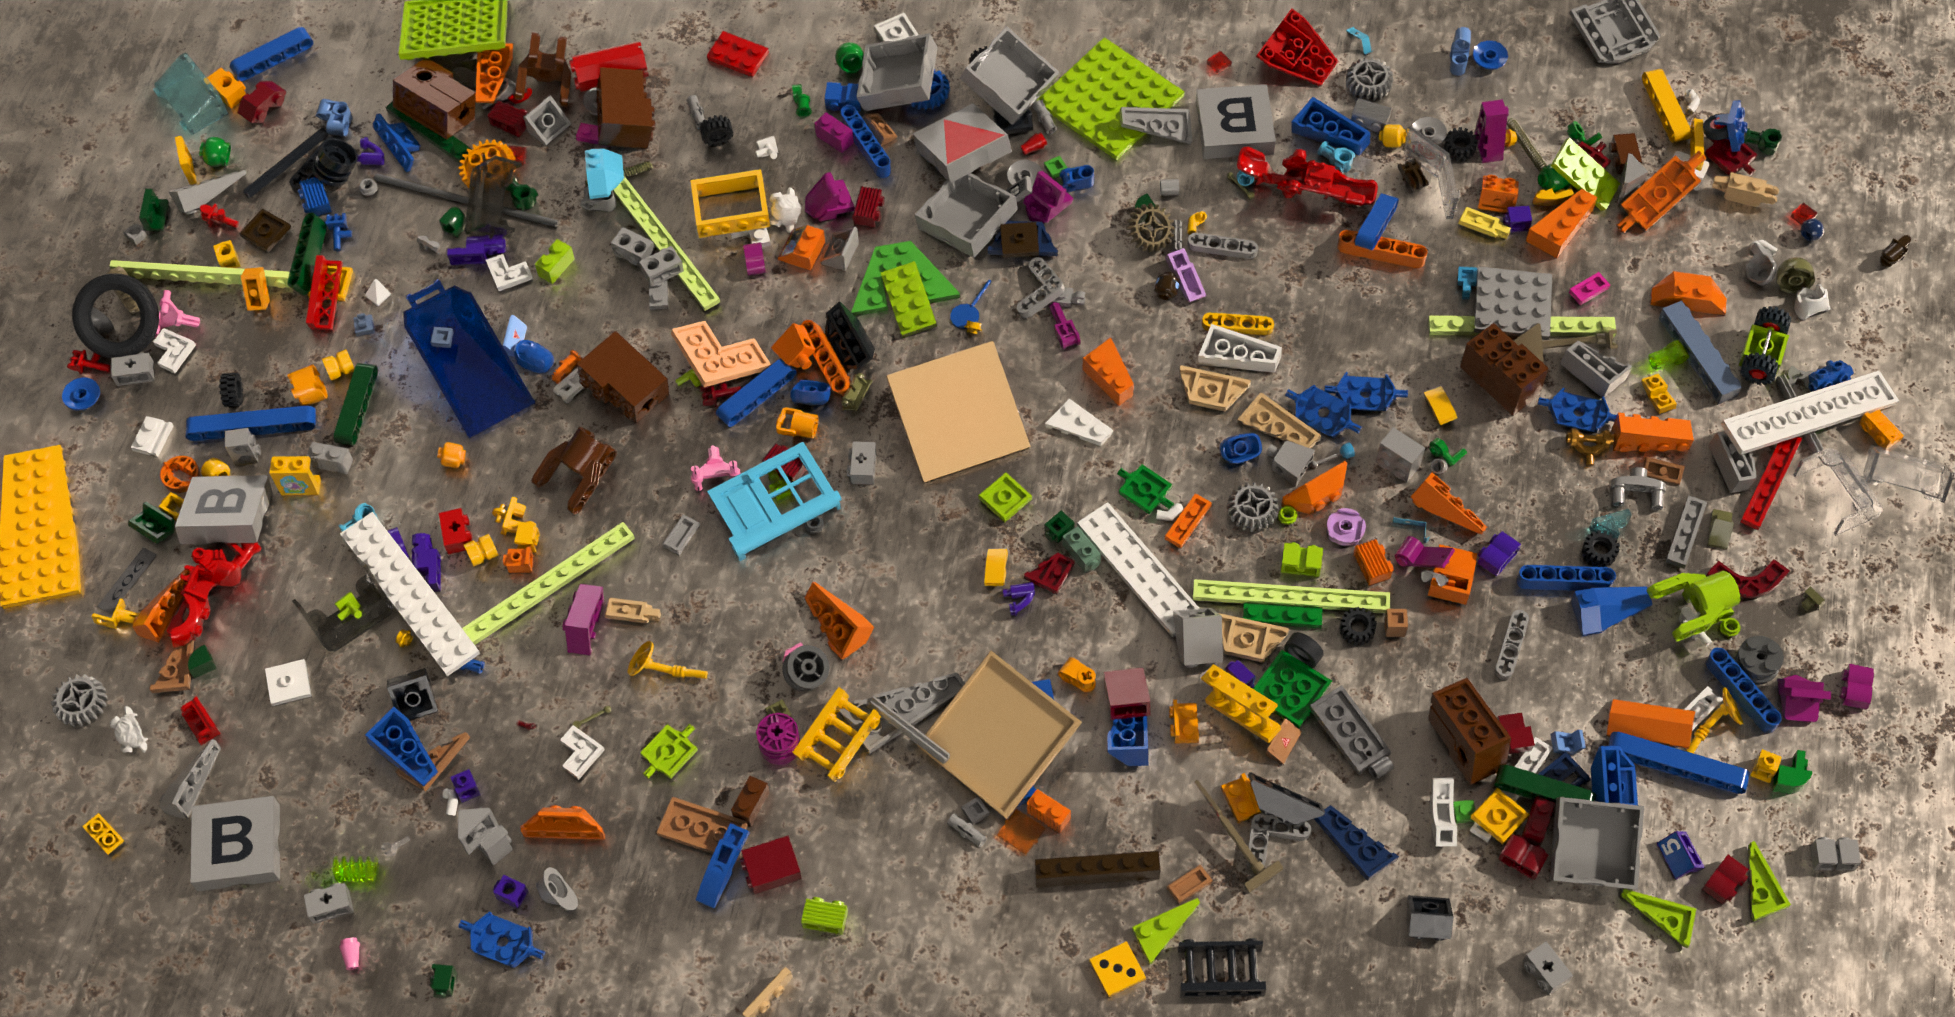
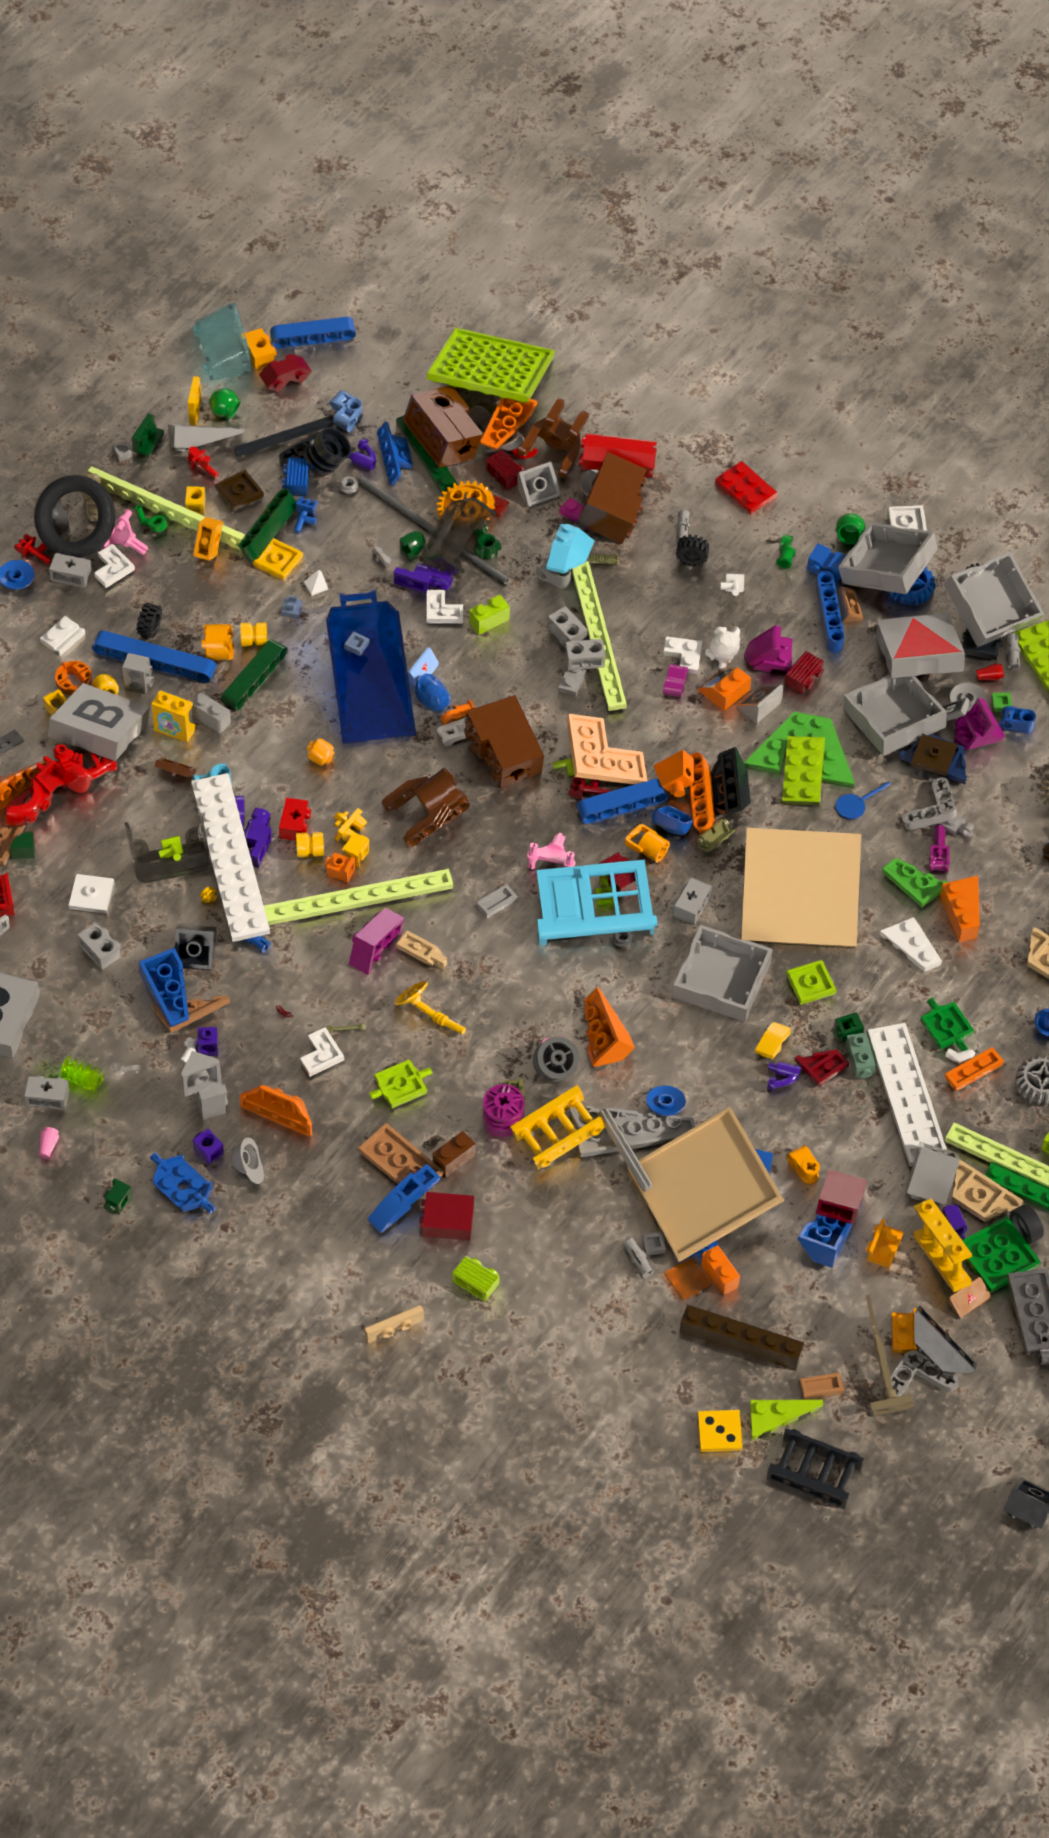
camera: 20 degrees right, 5 degrees down
dark green bracket [128,502,174,544] -> none
red fence [306,255,343,331] -> none
yellow window [690,169,770,238] -> none
magenta brick [814,112,854,154] -> none
yellow plate [964,321,982,334] -> none
dark blue wing [1314,805,1399,881] -> none
none -> light grey brick [78,922,121,970]
none -> green plate [135,505,167,533]
none -> reddish brown plate [155,758,196,777]
none -> blue dish [646,1085,686,1116]
none -> light grey tile [672,925,773,1022]
none -> bright green wing [882,858,948,908]

